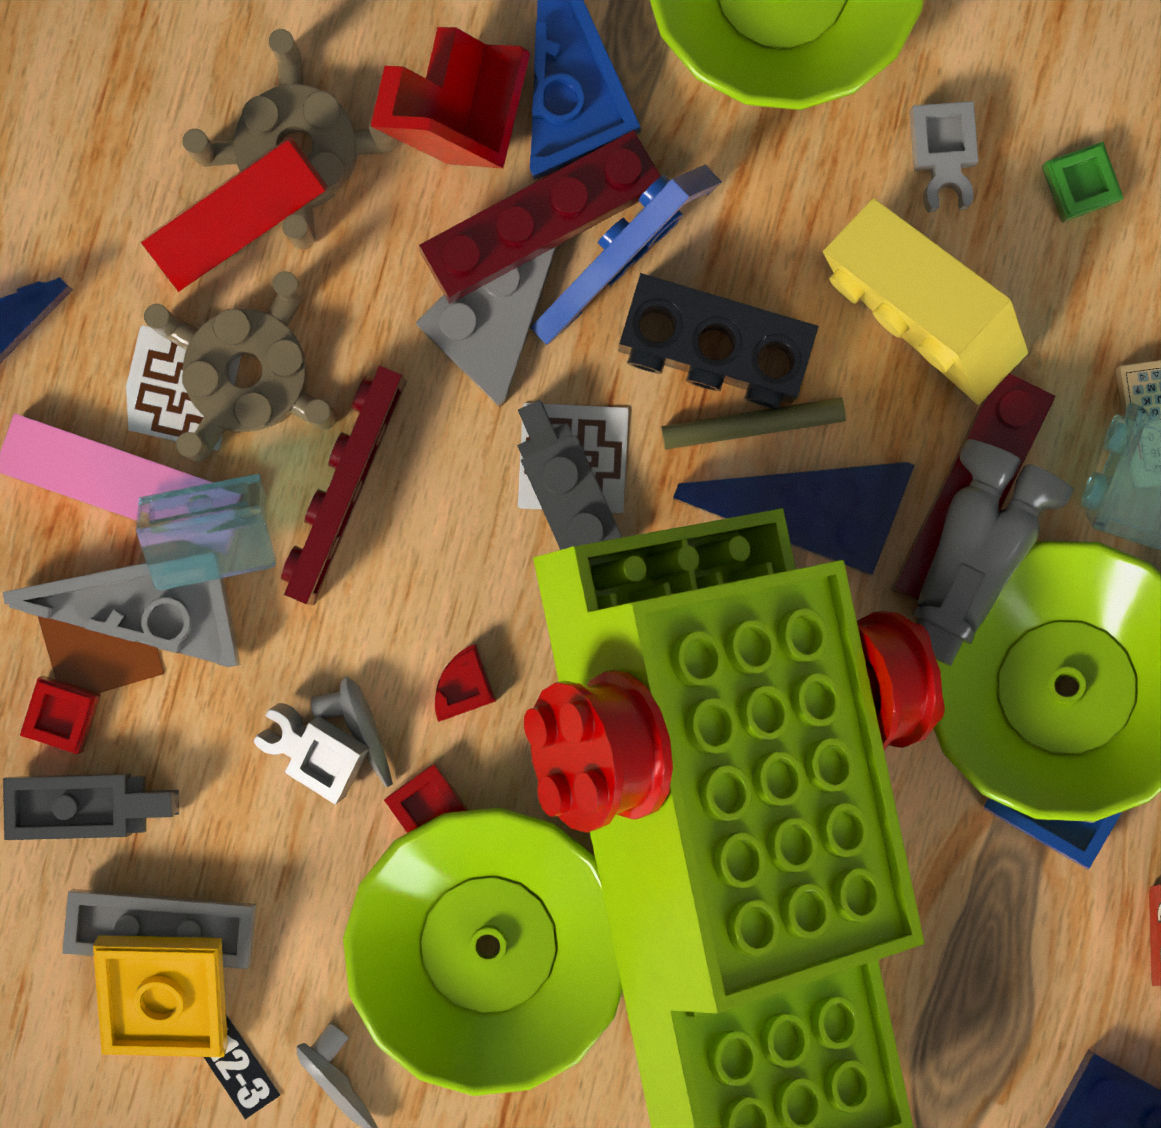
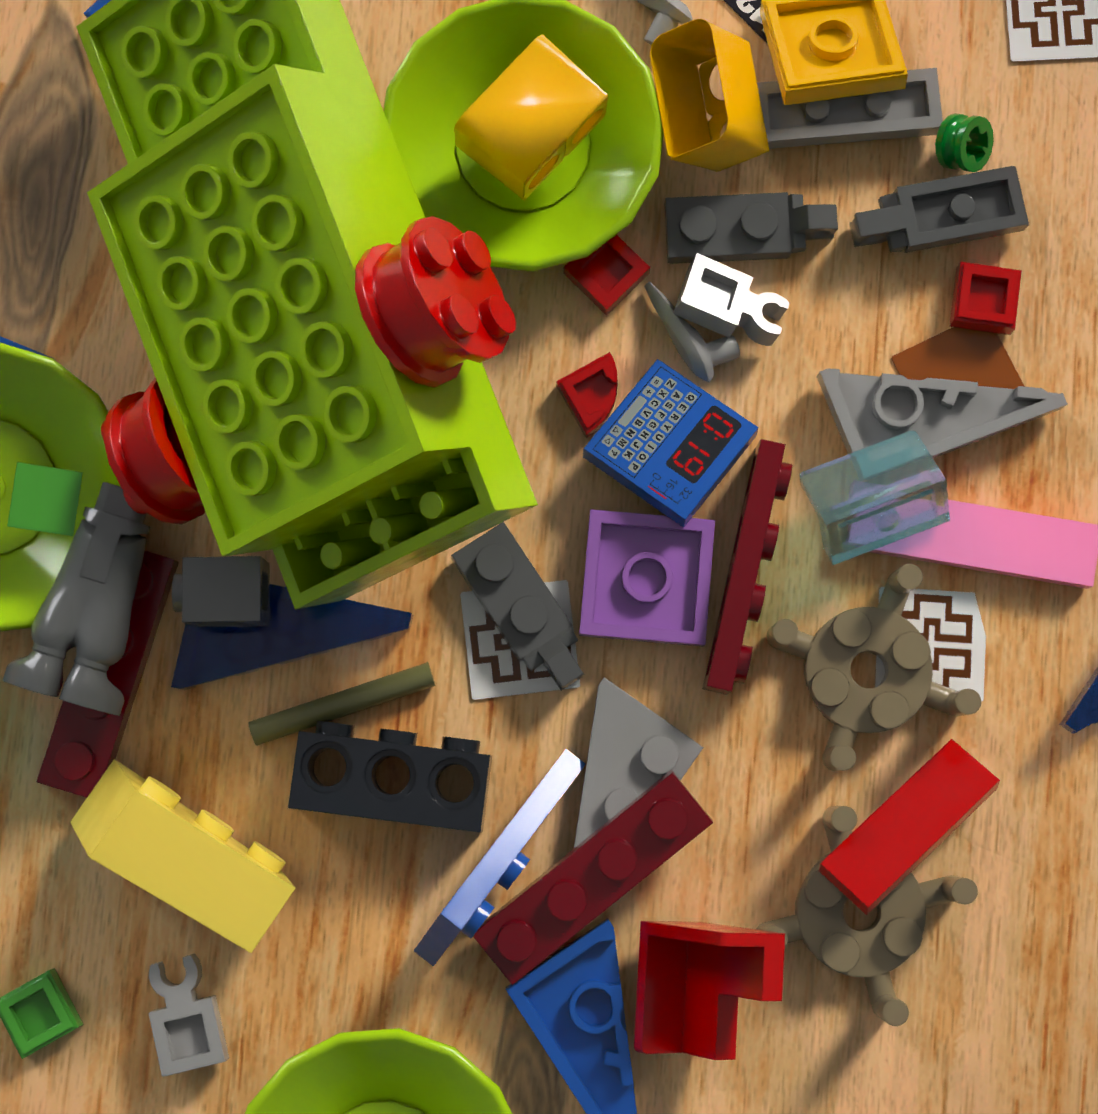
camera: 175 degrees right, 5 degrees down
none -> bright green tile [7,462,83,536]
none -> dark grey brick [172,556,270,627]
none -> yellow piece [454,34,608,201]
none -> medium lavender plate [579,509,715,647]
none -> blue tile [583,359,759,528]
none -> yellow piece [650,19,770,172]
none -> dark grey hinge [664,192,838,264]
none -> green bush [935,113,994,172]

